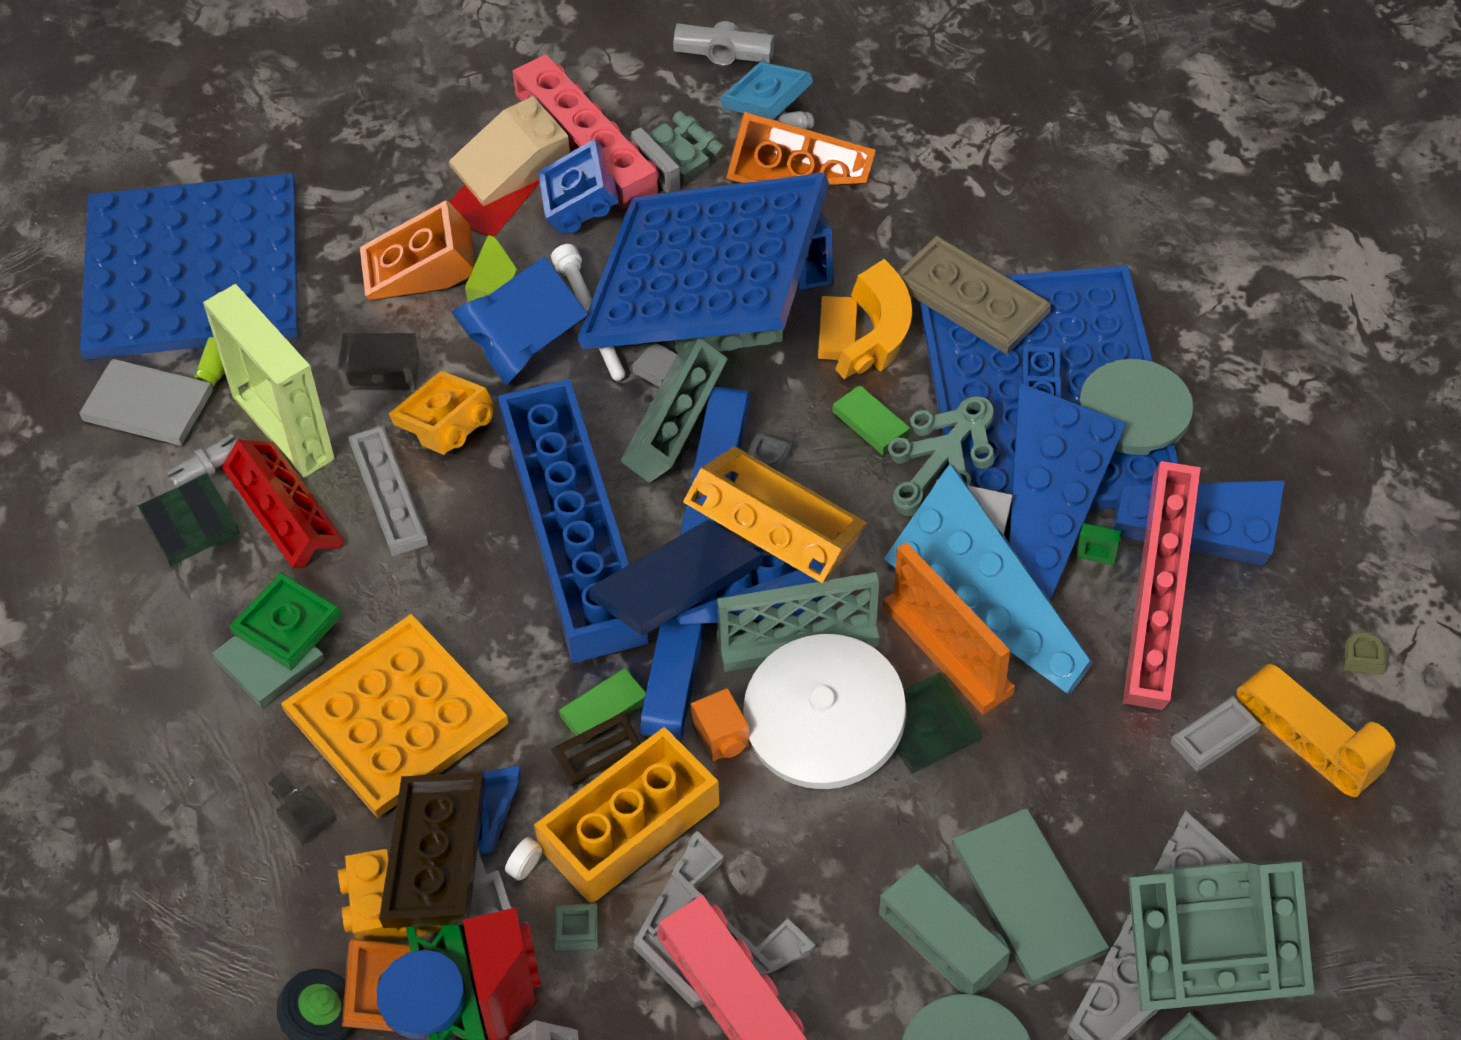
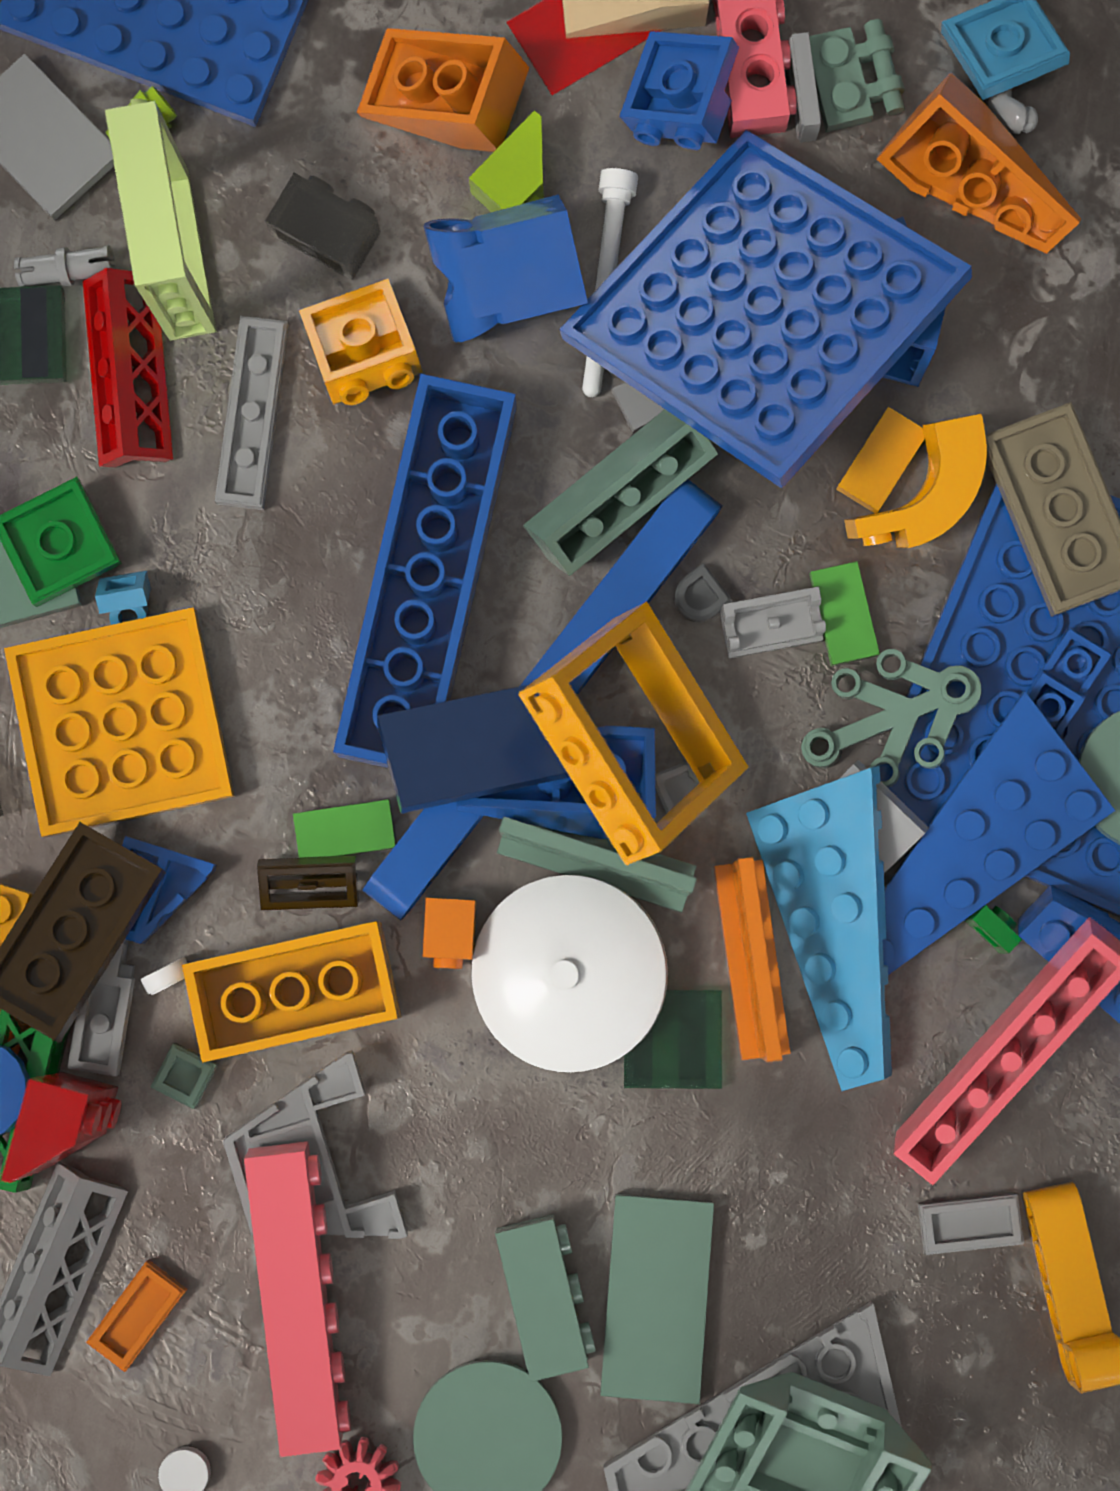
camera: 30 degrees right, 30 degrees up
none -> dark azure tile [95,571,151,625]
none -> light grey hinge [720,587,826,659]

